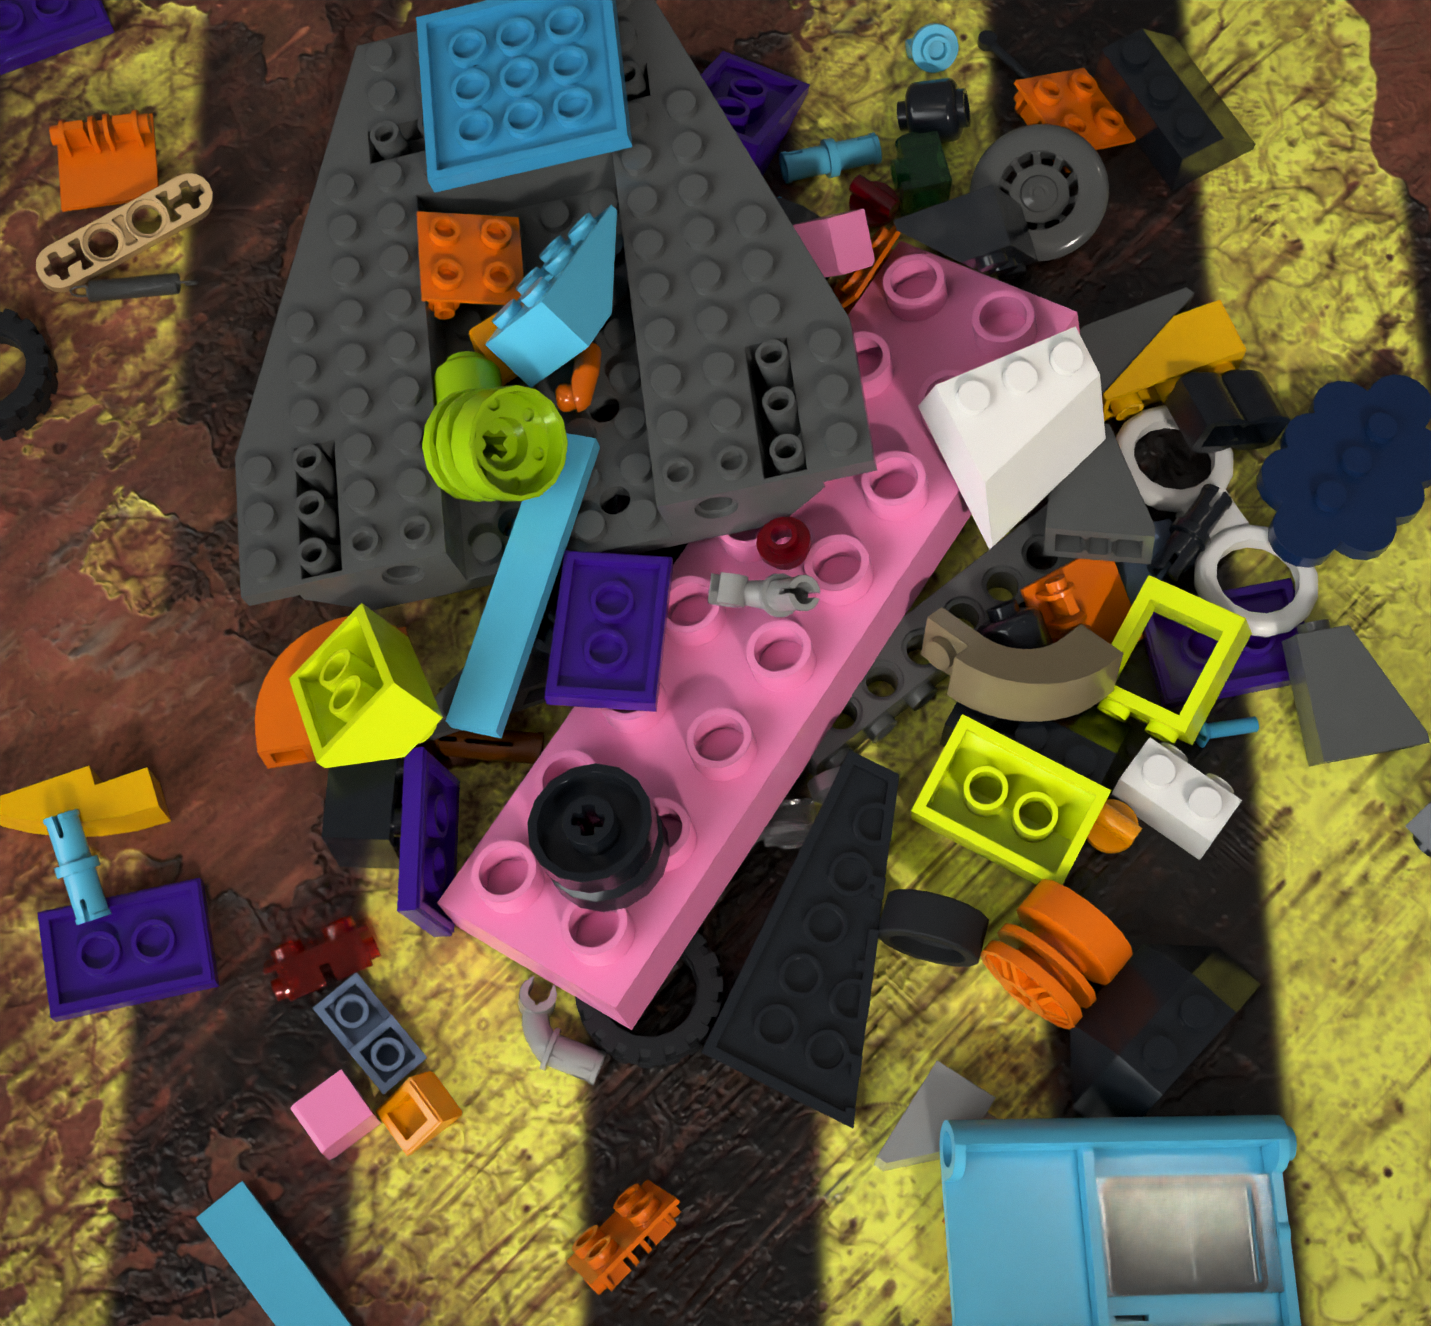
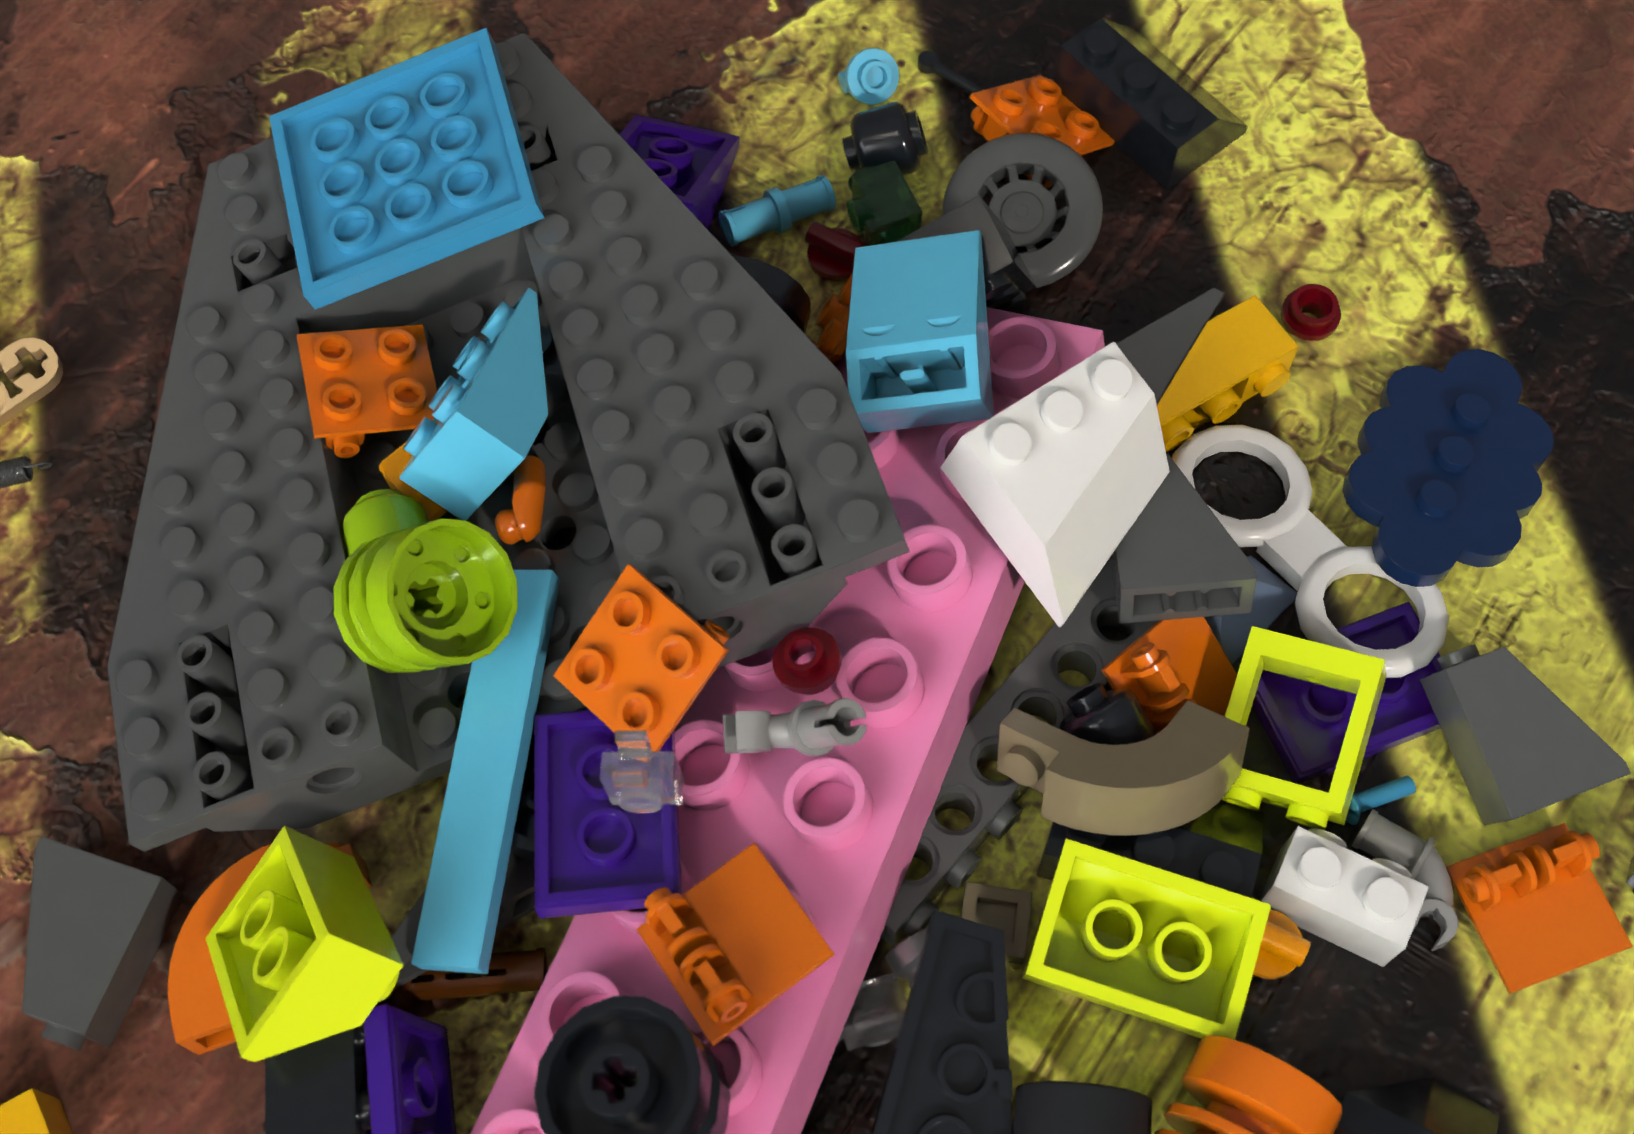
camera: 10 degrees left, 5 degrees down
bright pink piece [793,209,875,277] -> none
black pin [1147,484,1233,586] -> none
black brick [1165,369,1290,453] -> none
none -> dark grey slope [22,836,184,1051]
none -> orange hinge [553,564,730,764]
none -> clear plate [600,730,684,813]
none -> orange hinge [636,843,835,1046]
none -> medium azure slope [846,230,994,433]
none -> dark tan tile [961,882,1033,964]
none -> dark red plate [1281,284,1341,341]
none -> light grey piece [1352,809,1458,951]
none -> orange hinge [1446,823,1633,994]

